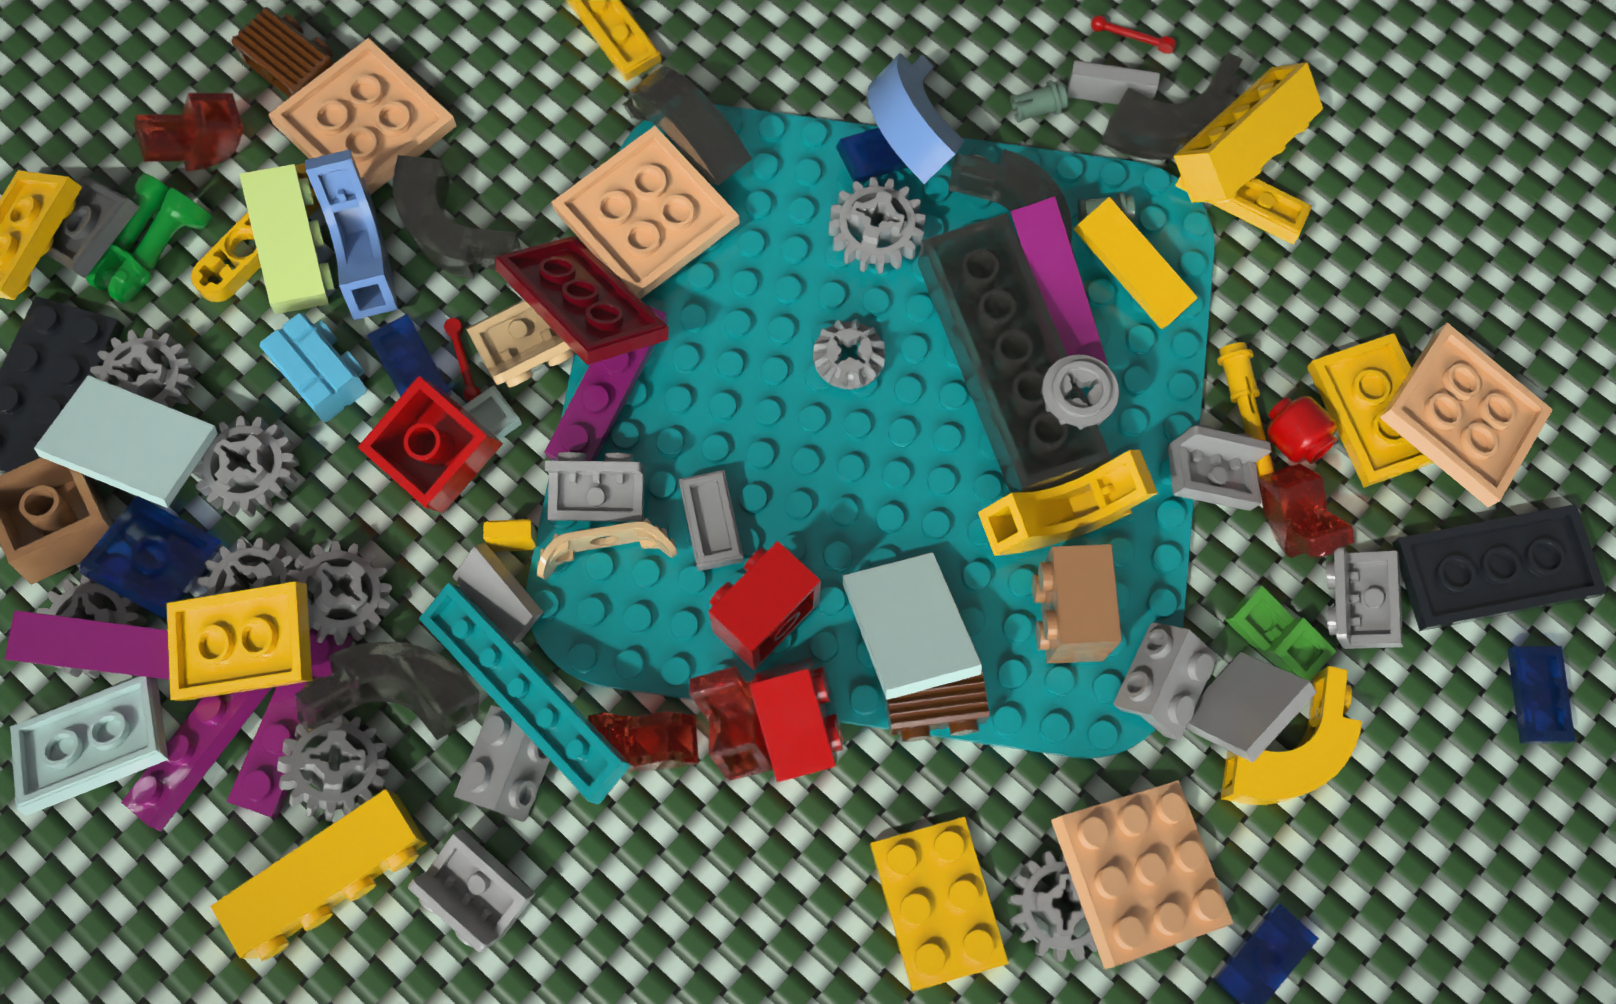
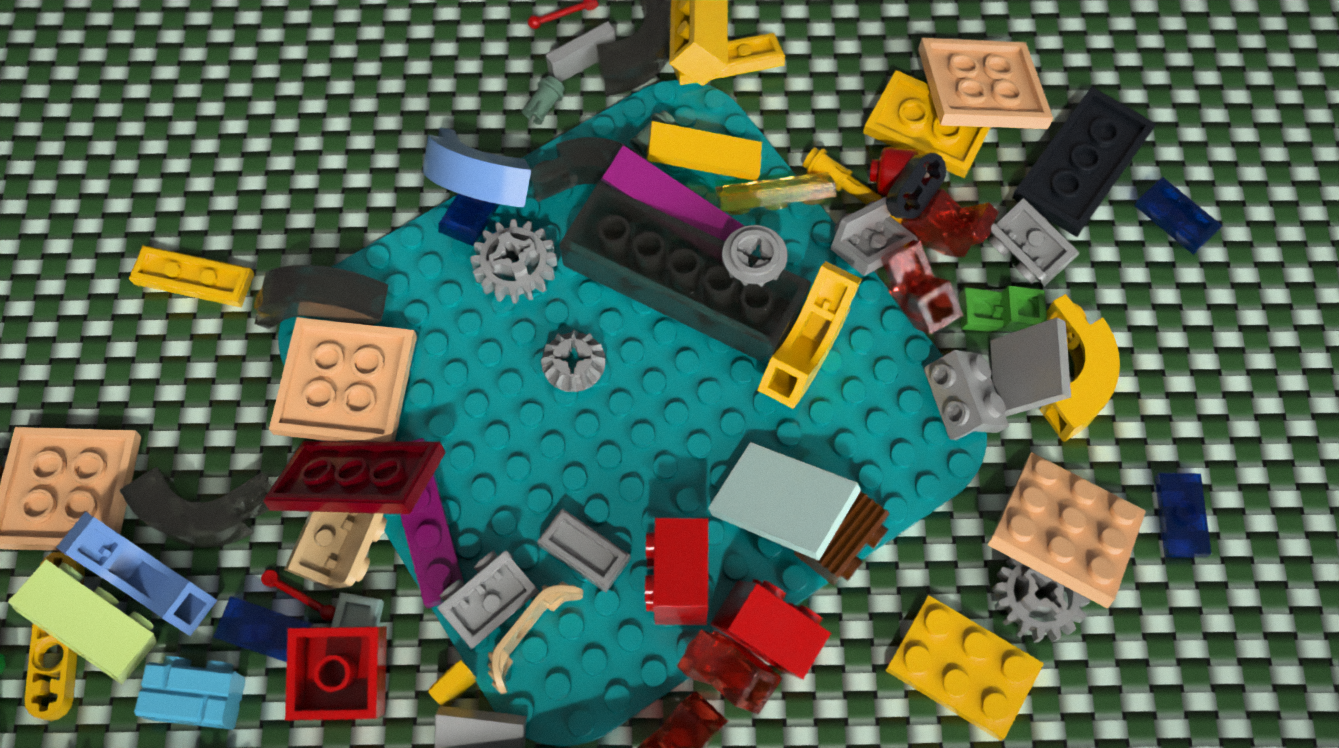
camera: 40 degrees left, 5 degrees down
medium nougat brick [1032,544,1121,664] -> none
none -> clear yellow plate [715,172,836,215]
none -> clear red brick [881,240,963,334]
none -> black beam [886,153,947,219]

